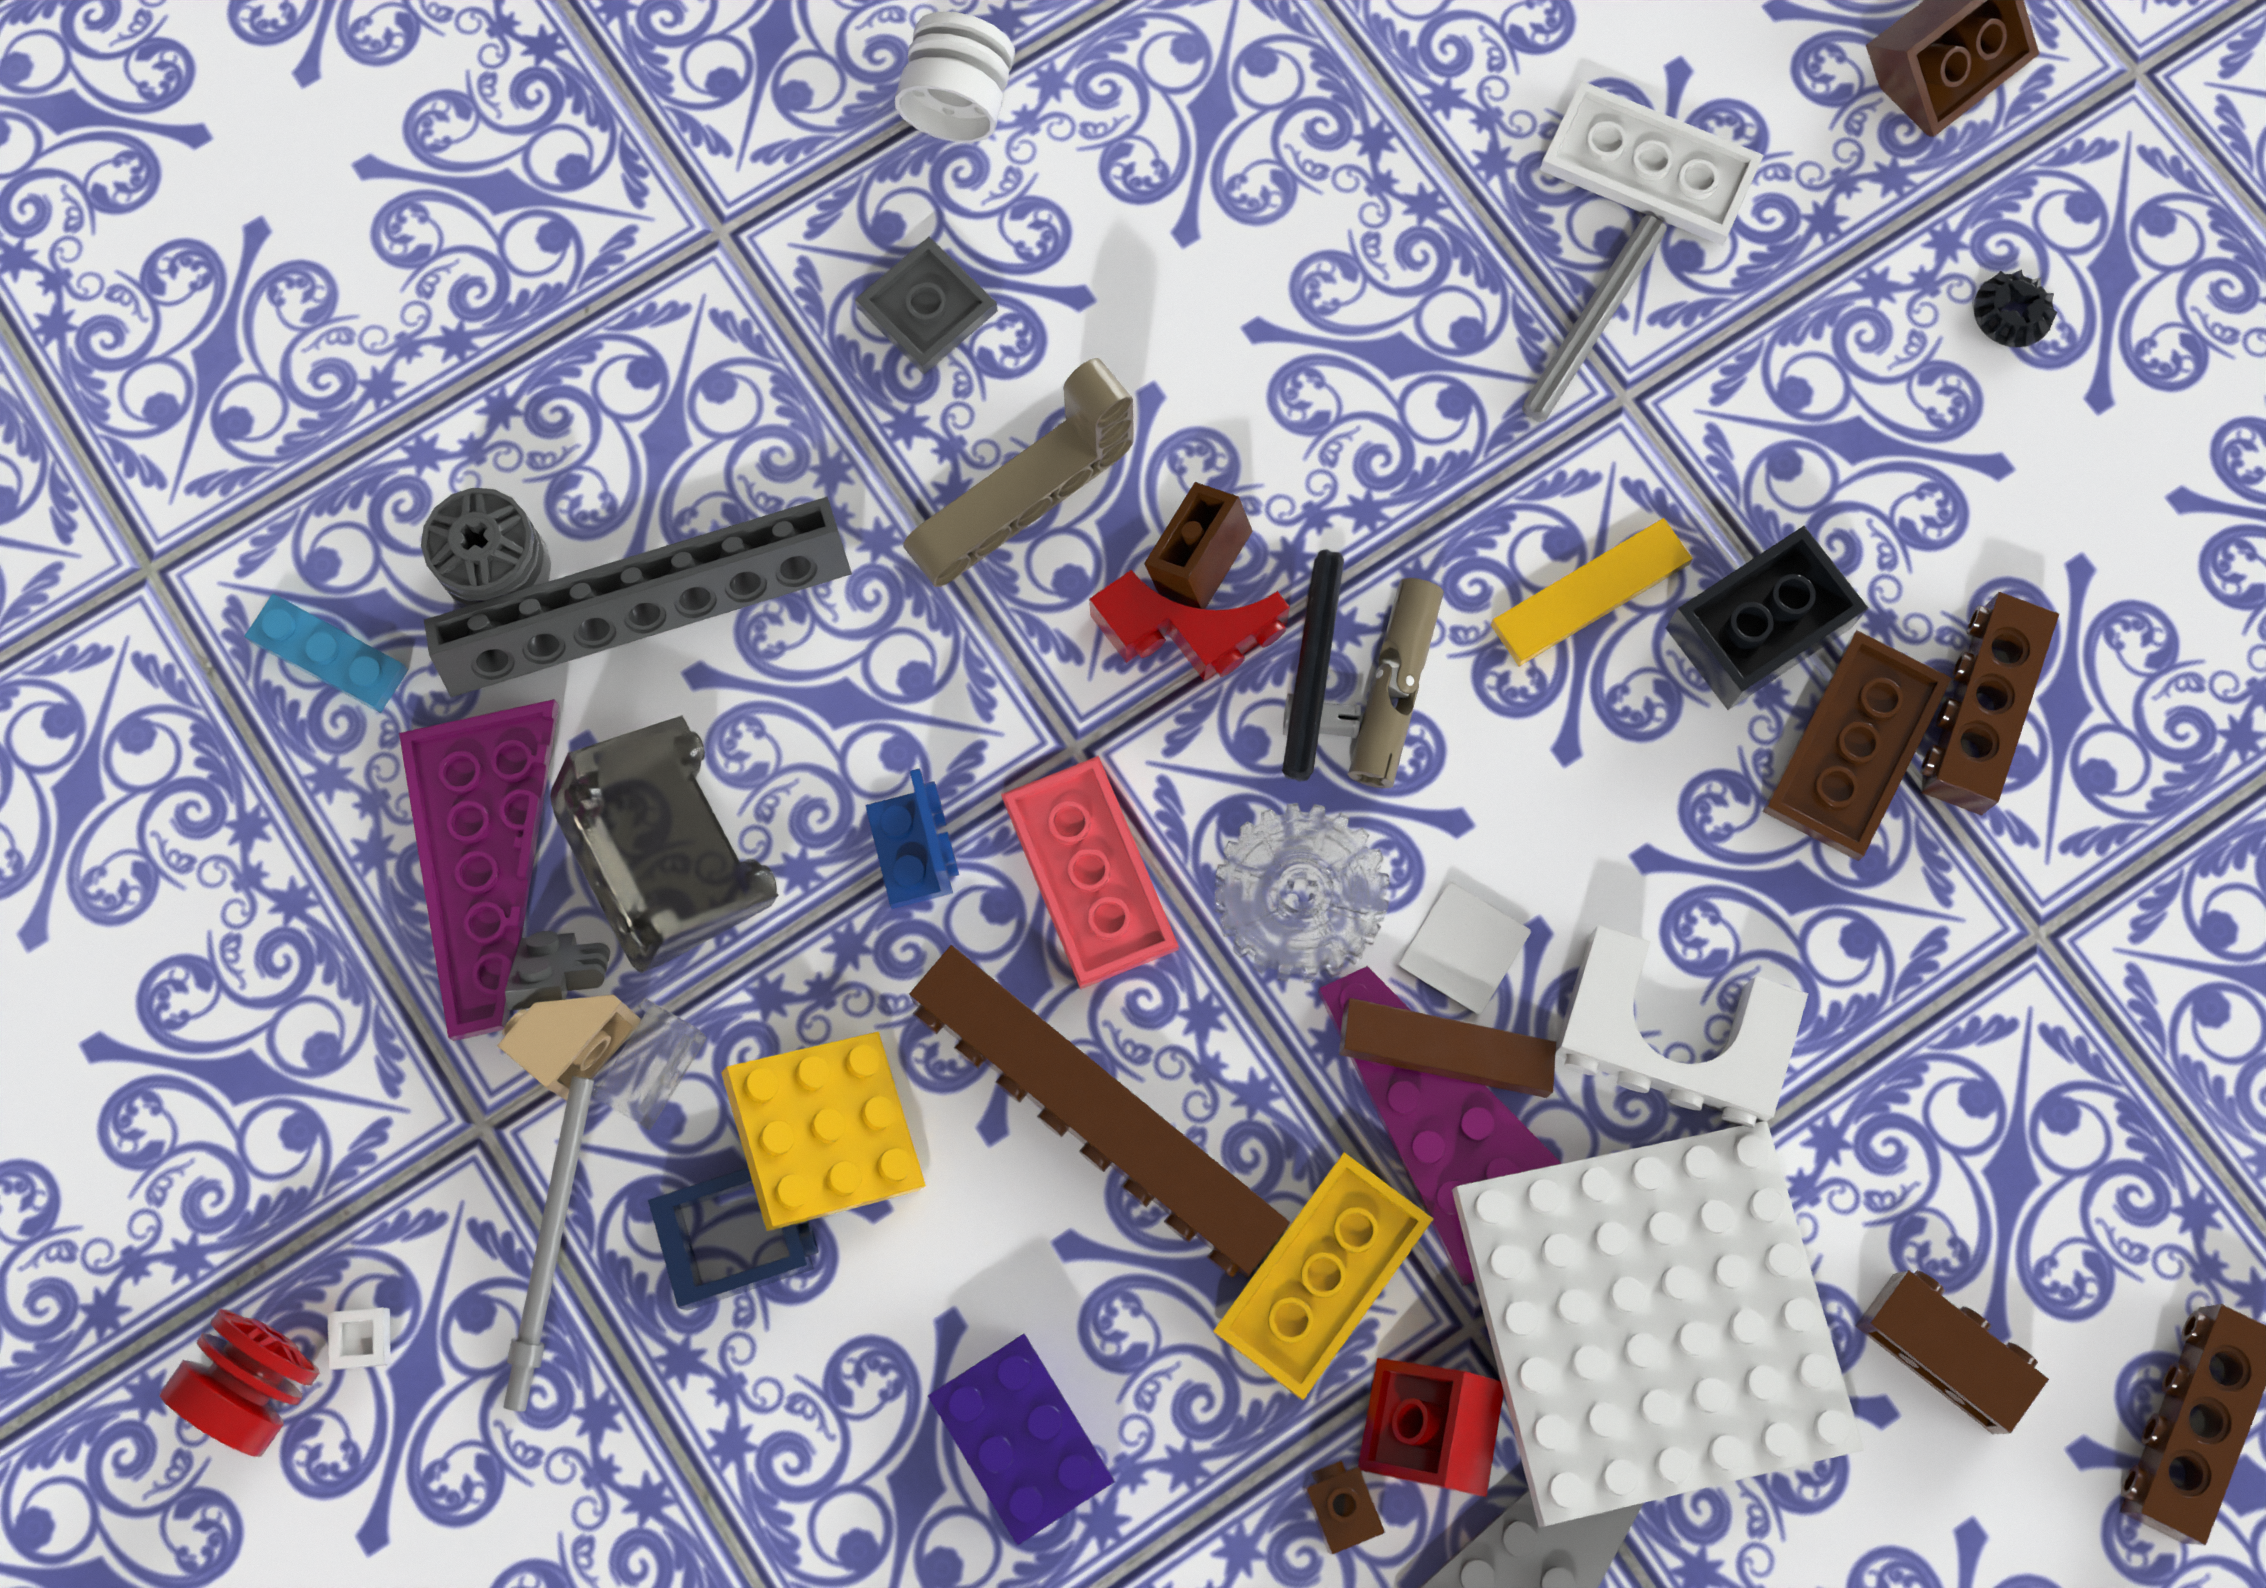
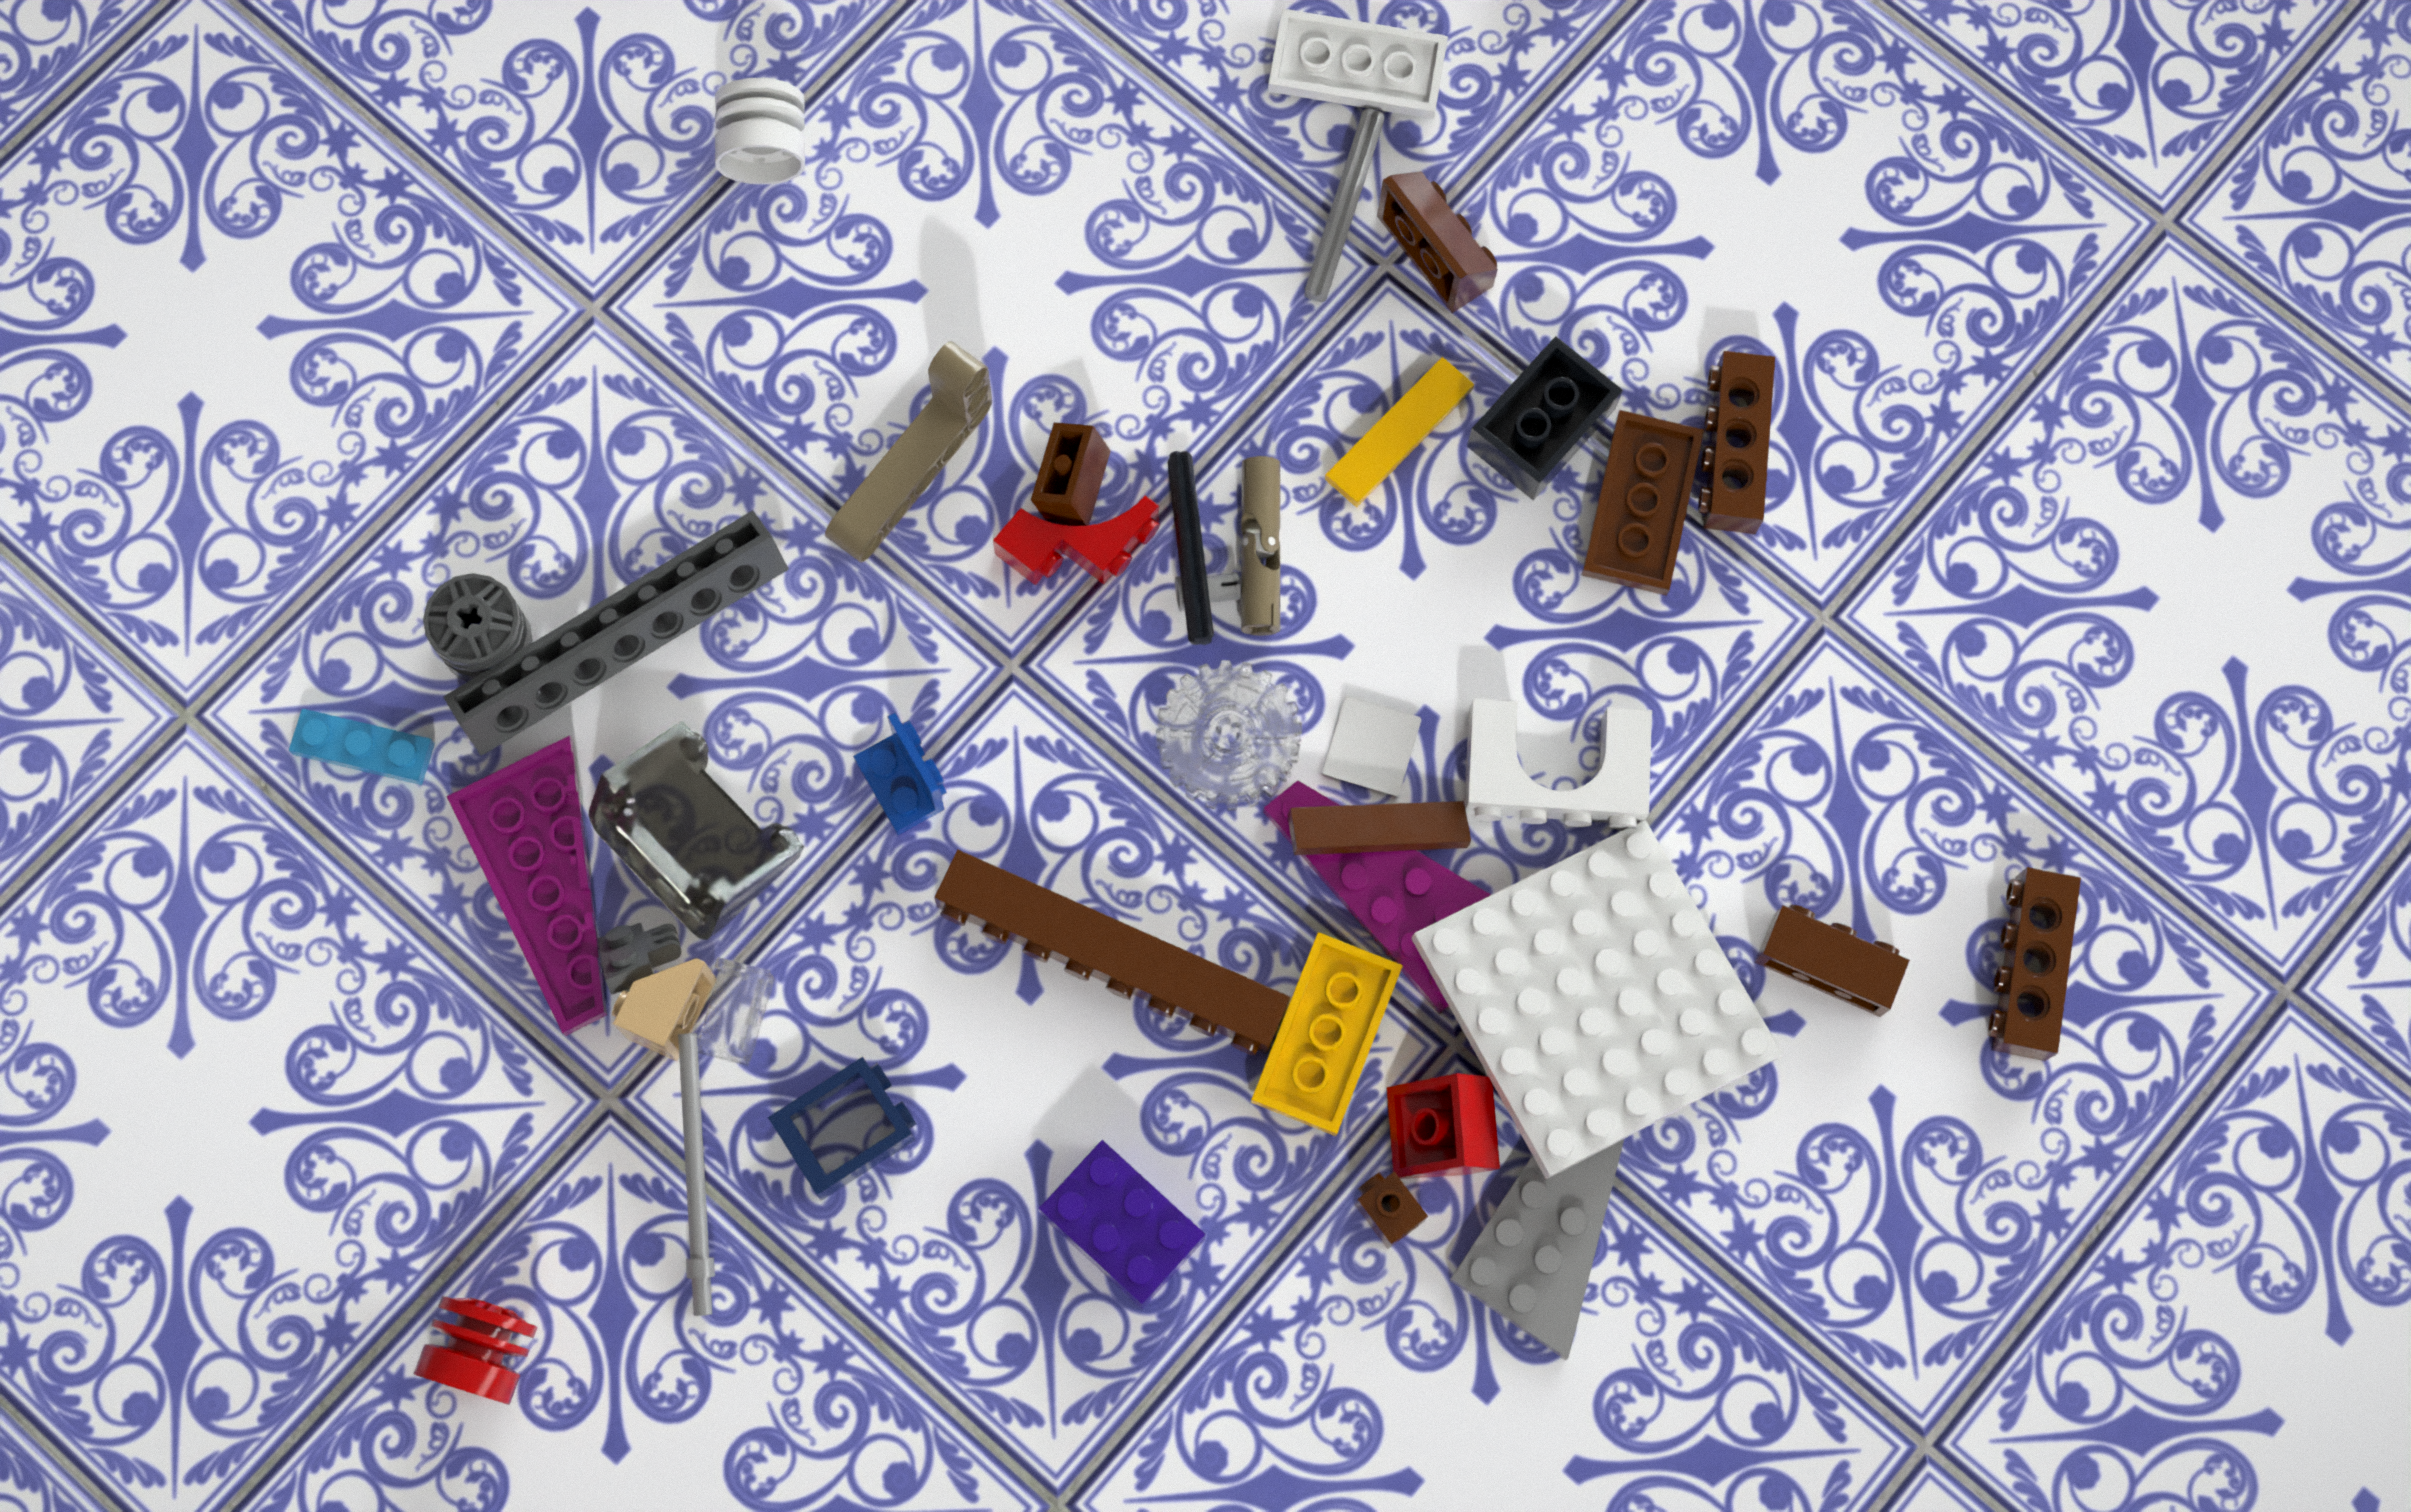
camera: 20 degrees left, 0 degrees up
white plate [328,1307,391,1370] -> none
yellow plate [721,1031,926,1231] -> none
dark grey plate [855,237,998,374] -> none
coral tile [1001,756,1179,990] -> none
black gear [1973,269,2058,347] -> none
none -> reddish brown slope [1377,171,1498,313]

